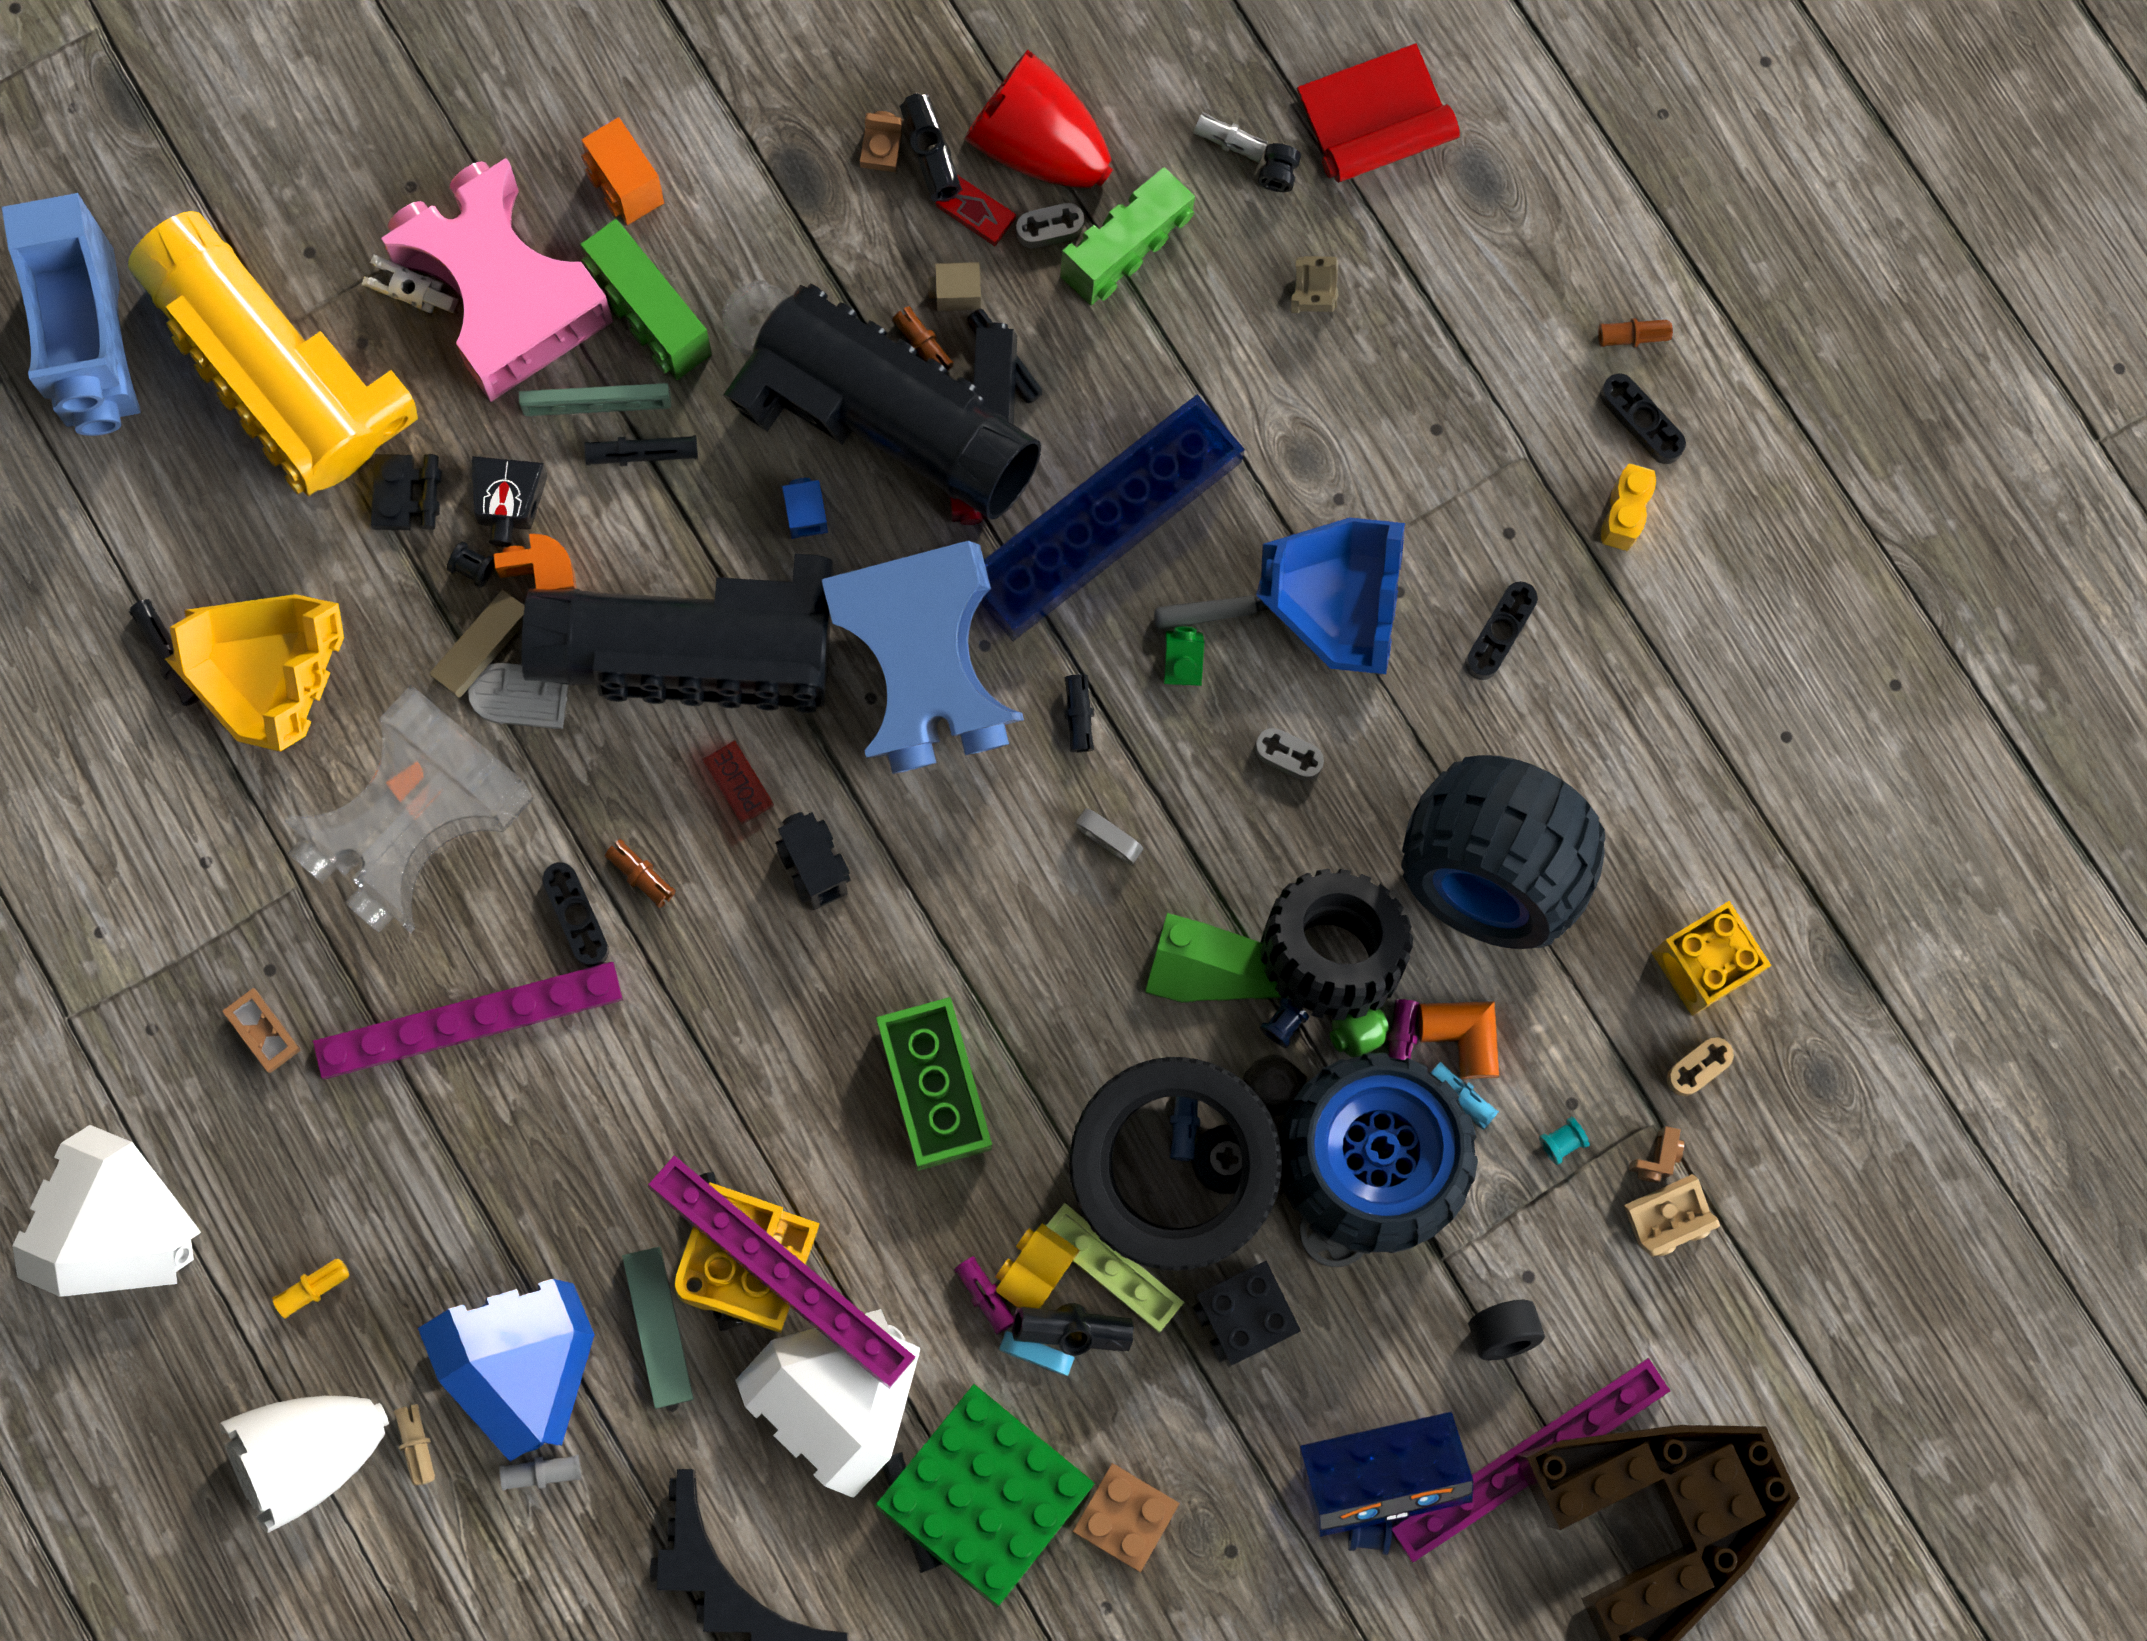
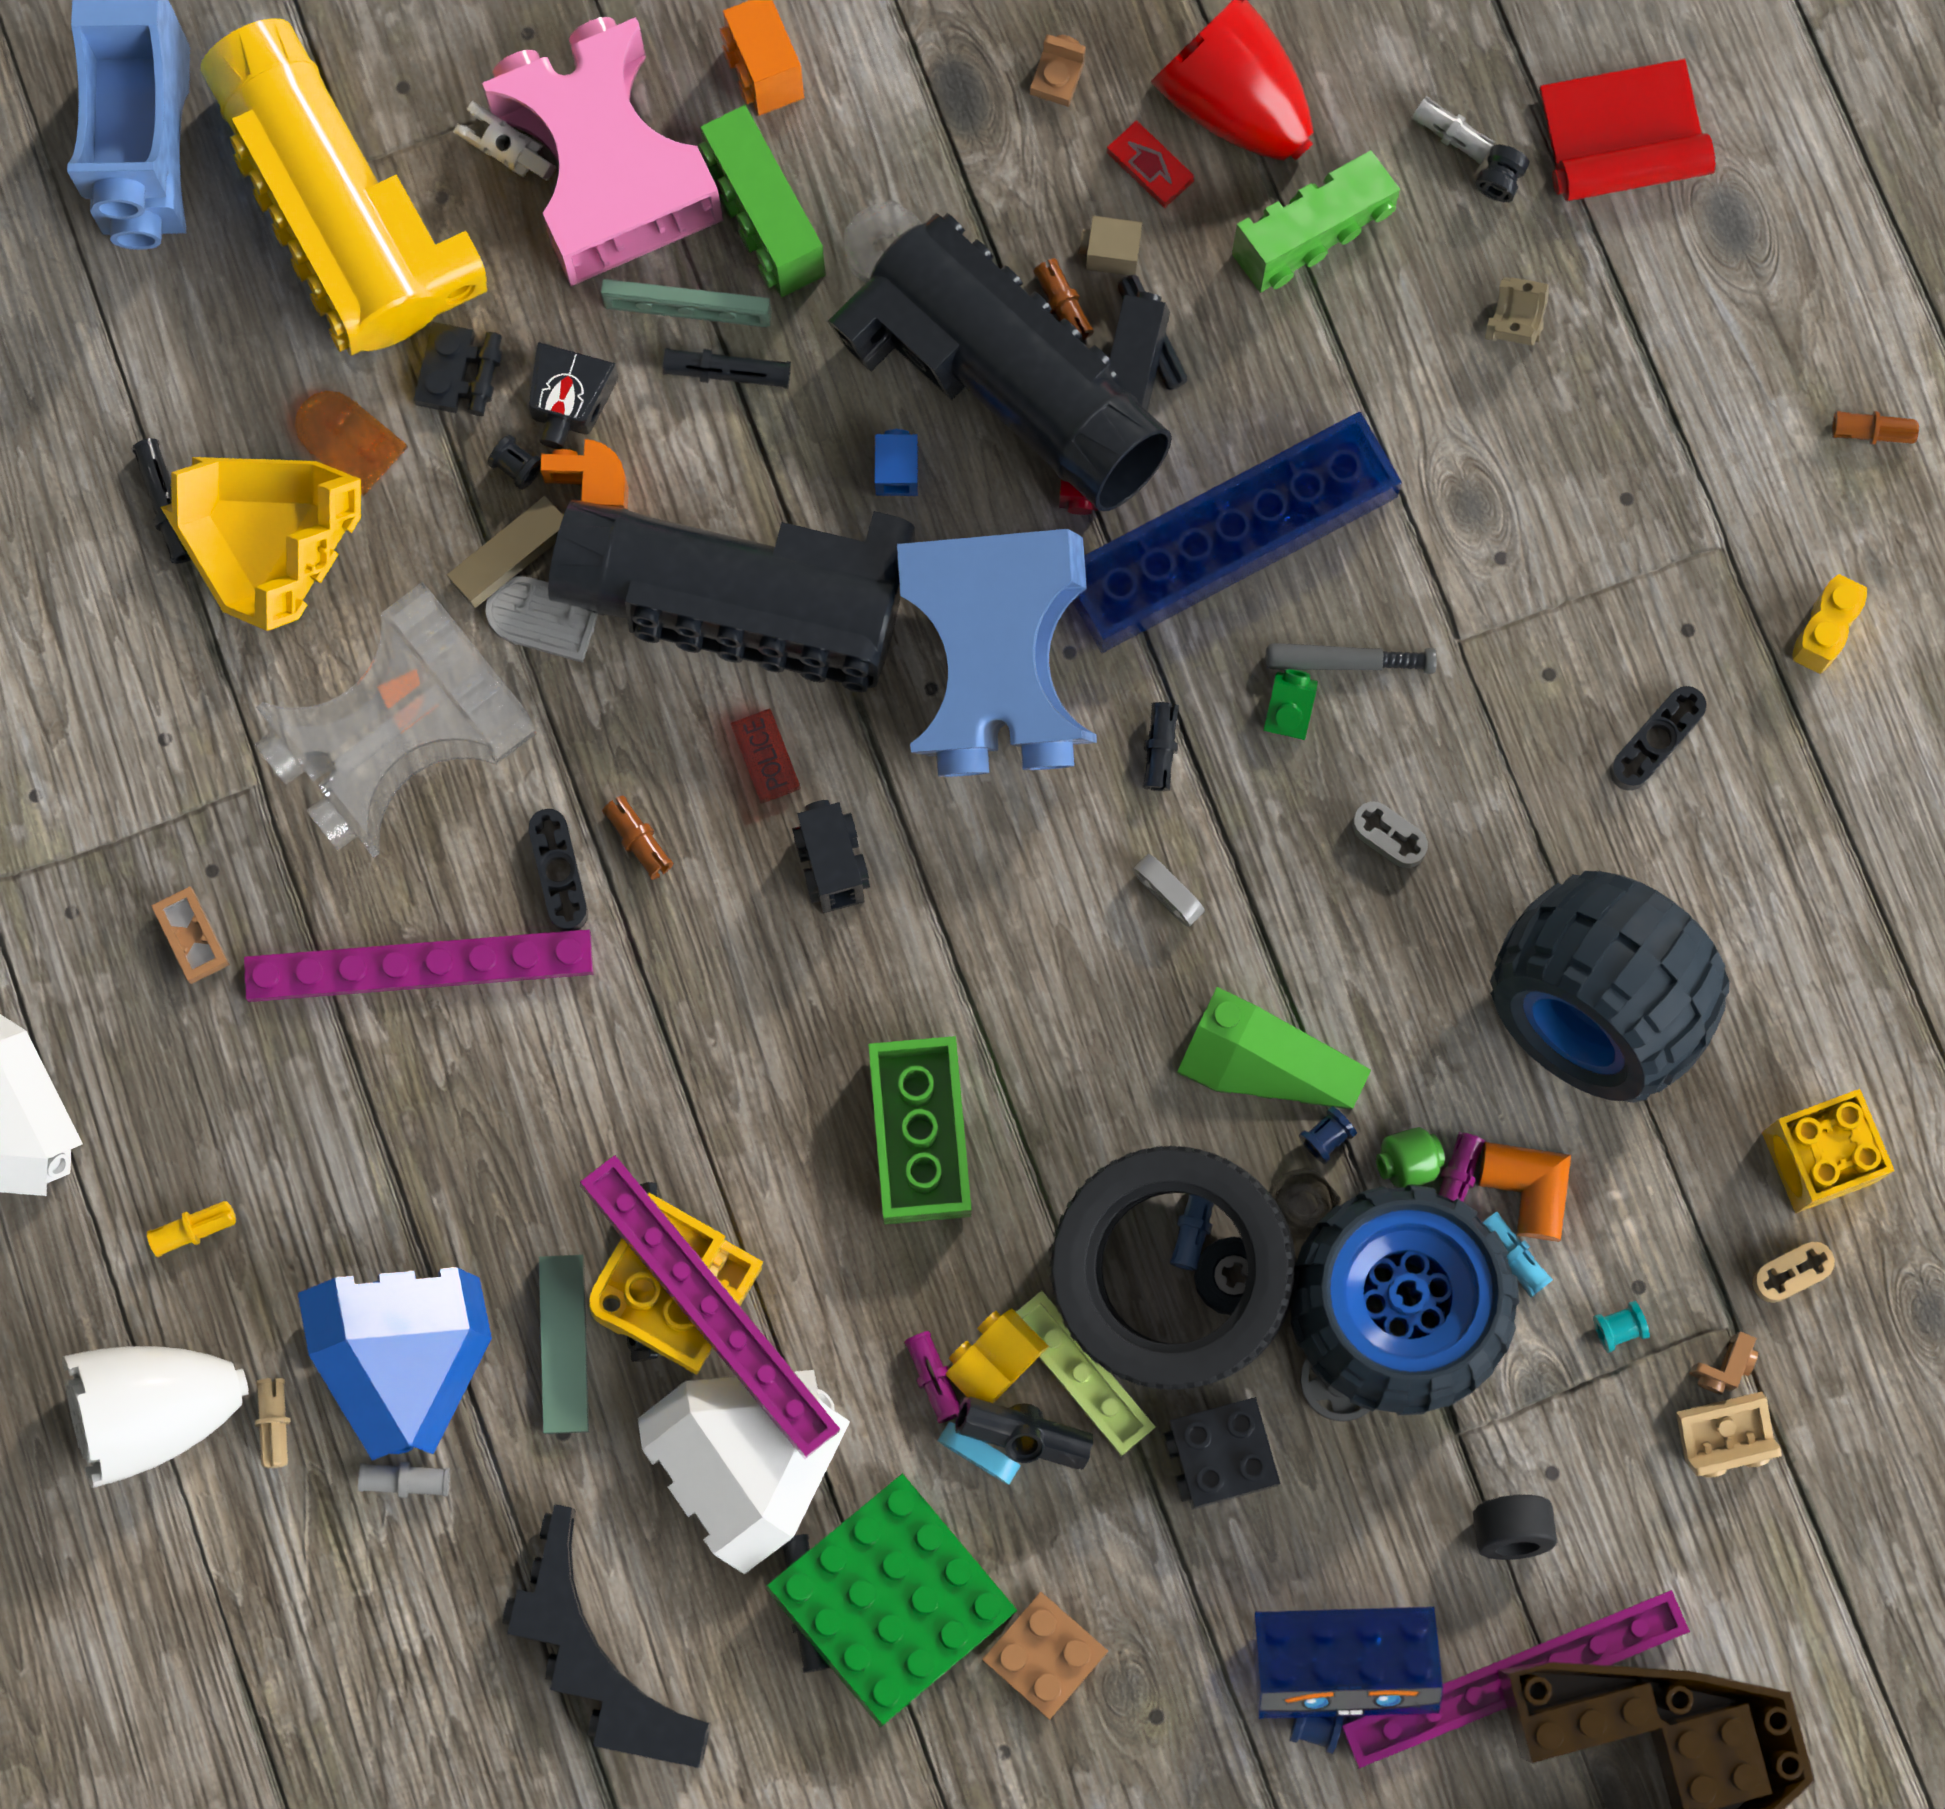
camera: 20 degrees right, 0 degrees up
black piece [899,93,962,202] -> none
light grey beam [1016,203,1084,248] -> none
blue panel [1256,517,1405,674] -> none
black tyre [1260,869,1413,1020] -> none
black beam [1600,373,1686,464] -> none
none -> clear orange window [295,391,408,496]

